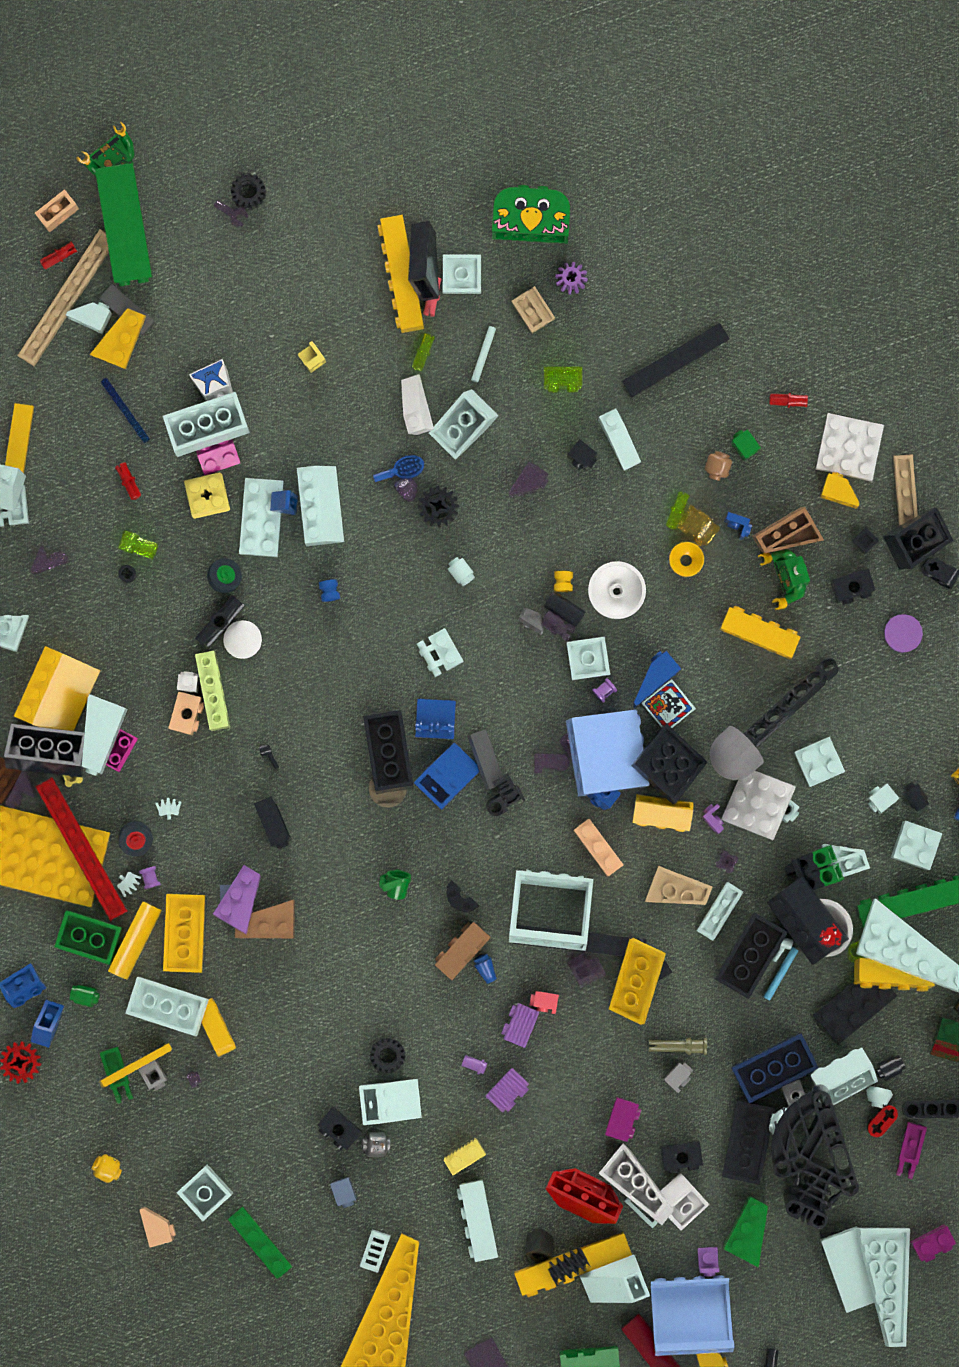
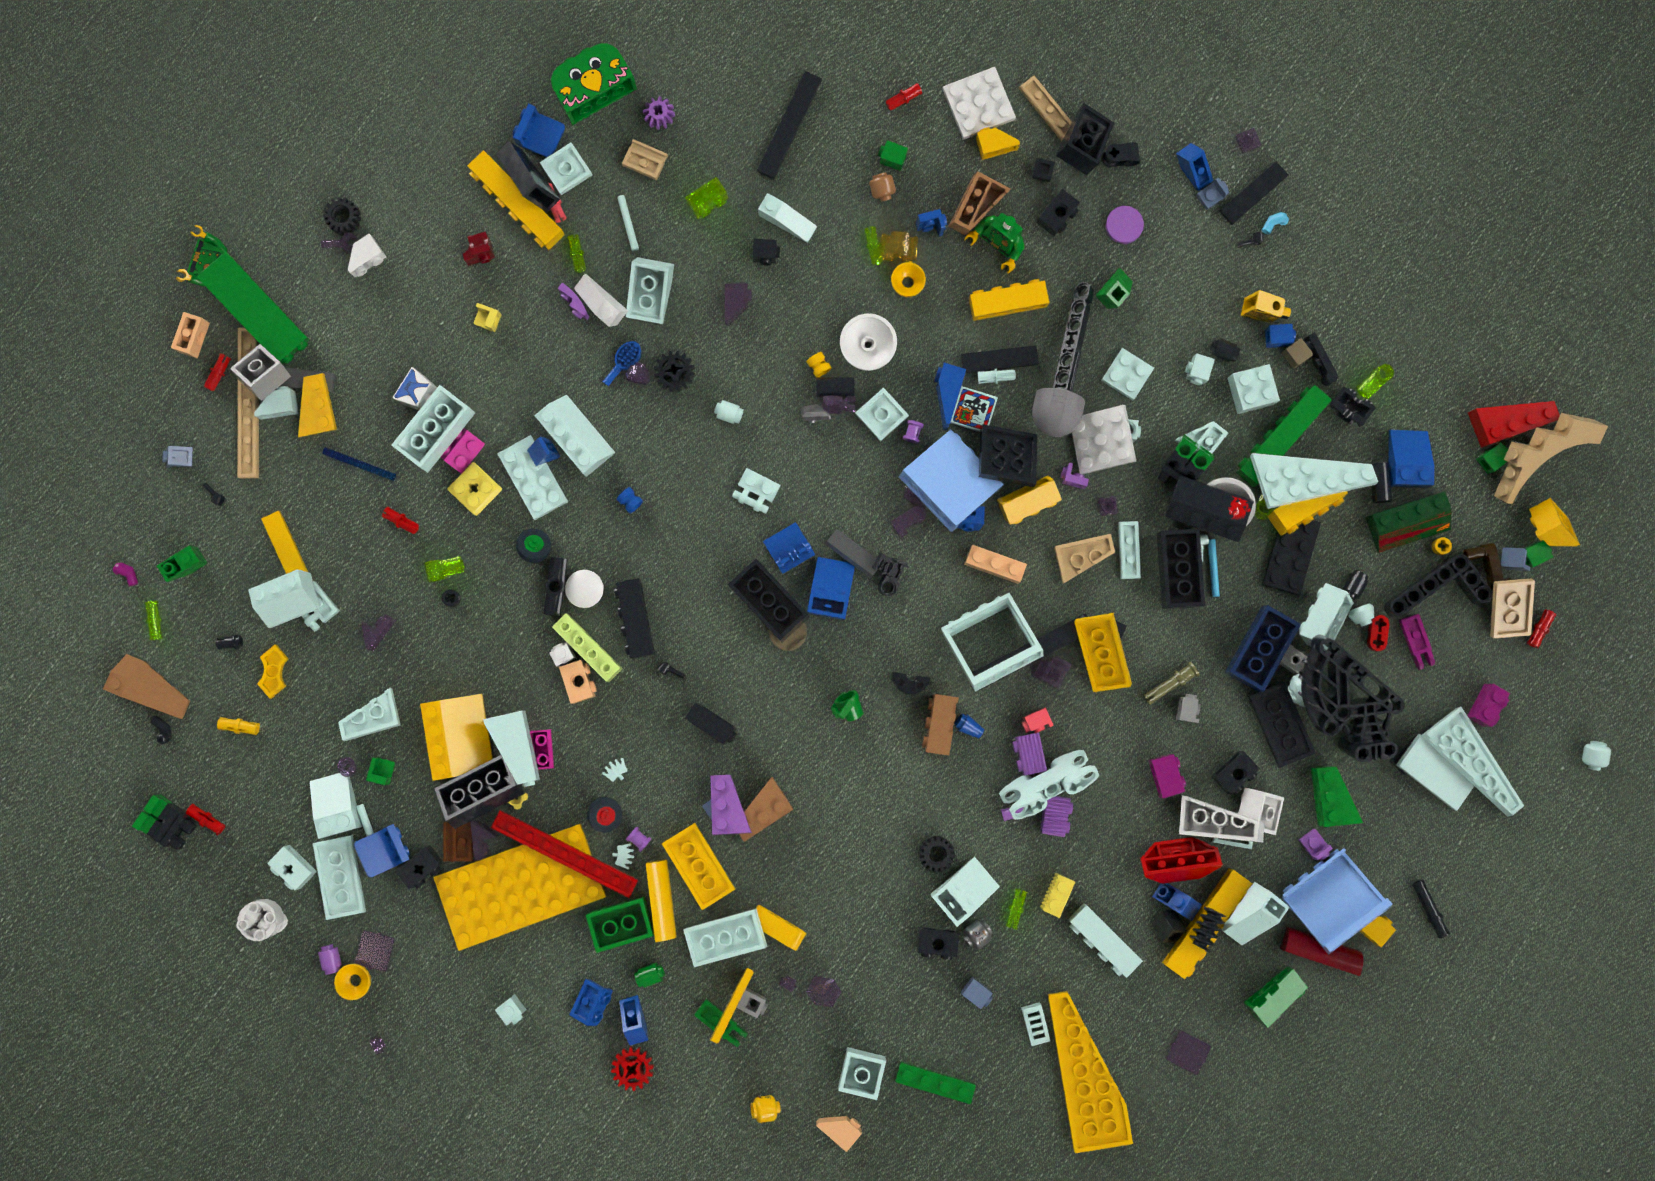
camera: 40 degrees left, 0 degrees up
none -> light grey brick [230,344,291,401]
none -> white slope [348,234,386,277]
none -> dark red brick [463,231,495,266]
none -> blue bracket [513,103,565,158]
none -> medium lavender slope [558,283,589,320]
none -> black brick [614,578,655,659]
none -> clear purple panel [806,976,841,1007]
none -> black tile [961,345,1039,374]
none -> light aqua axle [978,369,1016,384]
none -> light aqua piece [999,750,1099,819]
none -> clear neon green pin [1005,888,1028,930]
none -> green slope [1096,268,1133,309]
none -> blue slope [1152,883,1202,921]

